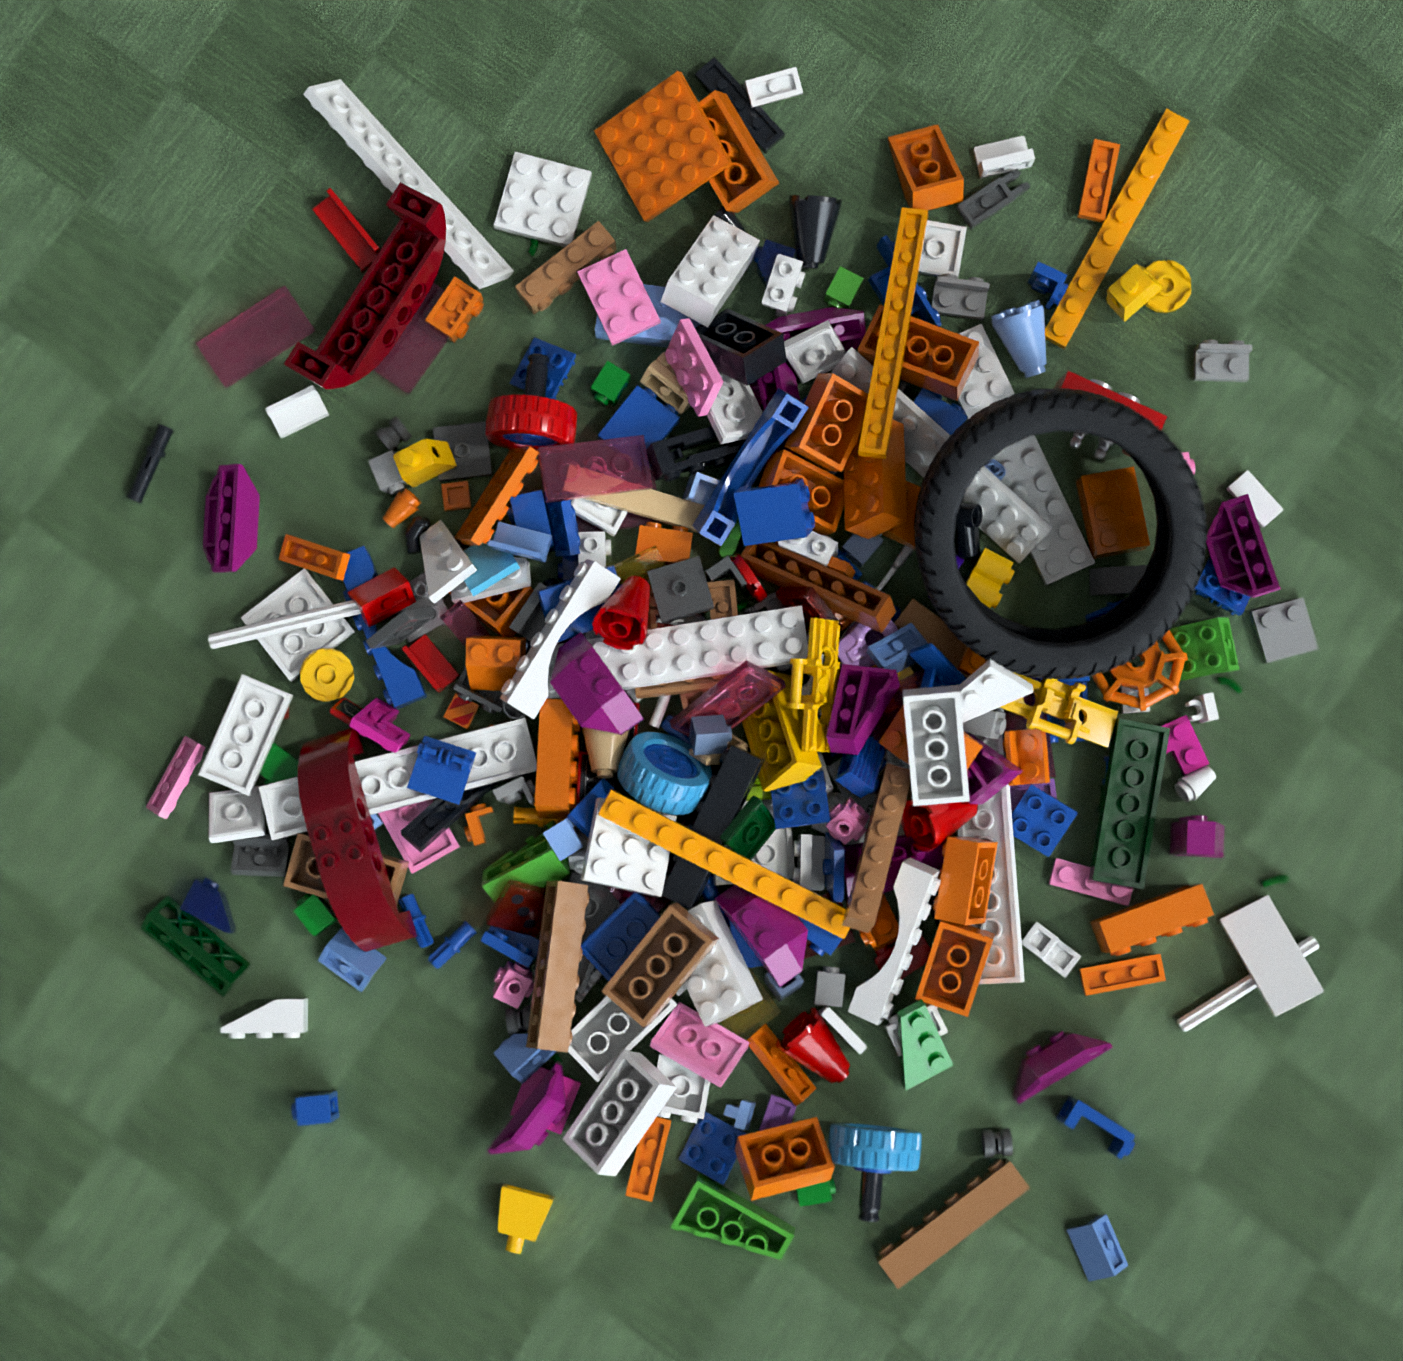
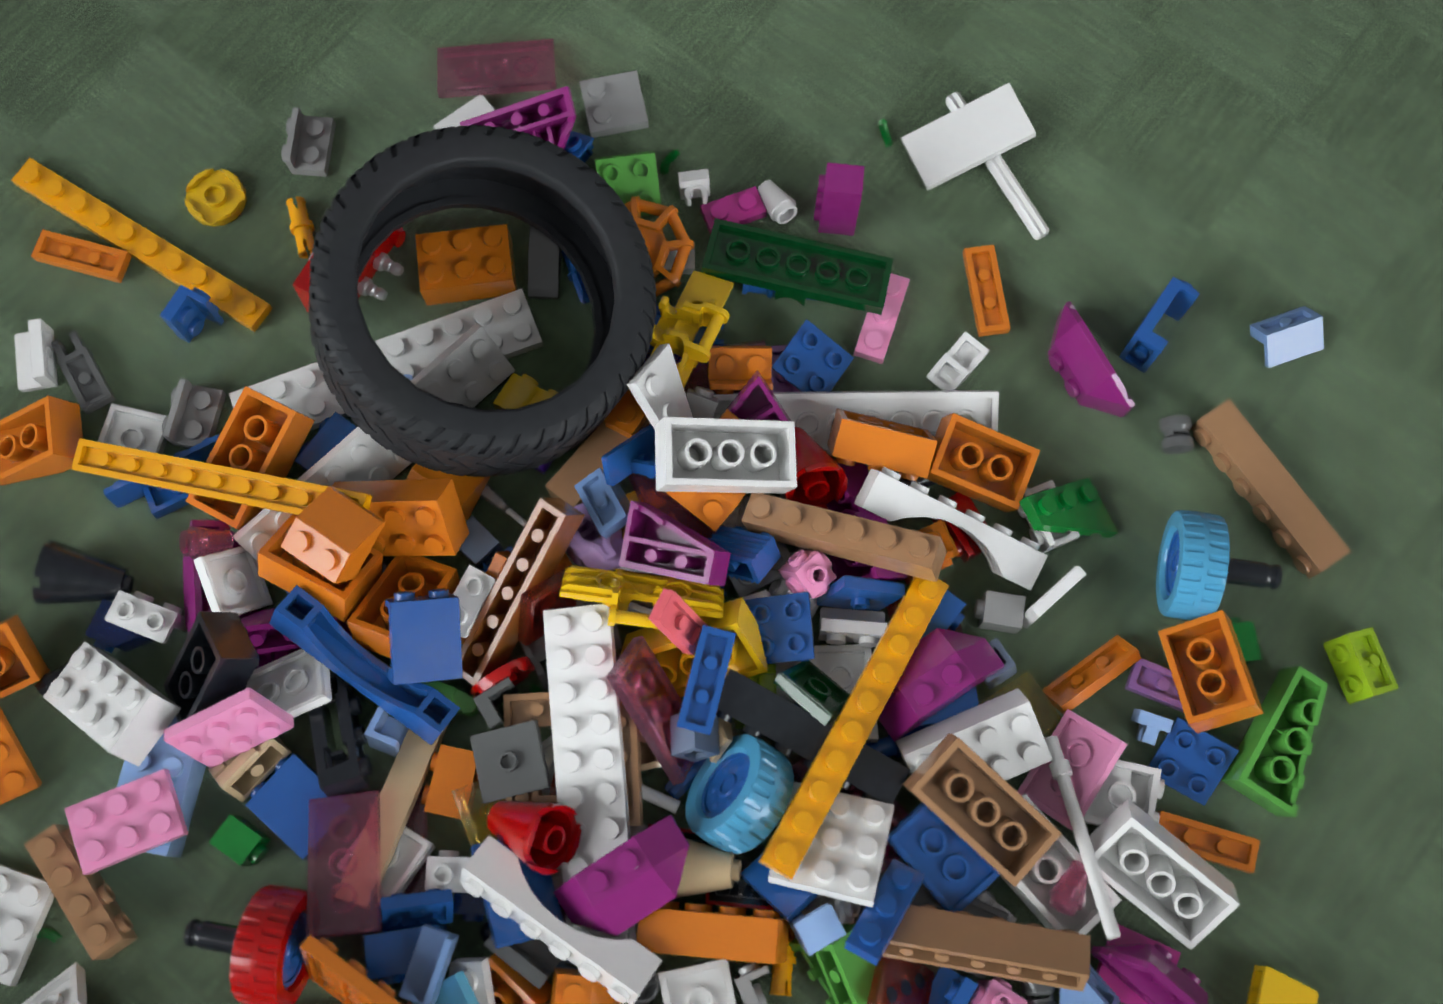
camera: 85 degrees left, 10 degrees down
blue hinge [509,337,576,400] -> none
red cone [776,1008,850,1083] -> none
bright green brick [824,266,864,309] -> none
light blue cone [991,300,1047,378] -> none
orange brick [1090,884,1214,956] -> none
yellow torso [1107,264,1163,322] -> none
none -> clear pink cone [179,526,234,559]
none -> orange slope [281,486,386,584]
none -> light orange pin [286,196,315,259]
none -> clear pink tile [437,39,557,98]
none -> coral plate [648,589,708,655]
none -> blue plate [676,625,736,736]
none -> blue plate [845,858,925,966]
none -> white bar [1045,736,1121,939]
none -> clear pink cone [1049,860,1088,916]
none -> lime bracket [1323,627,1399,704]

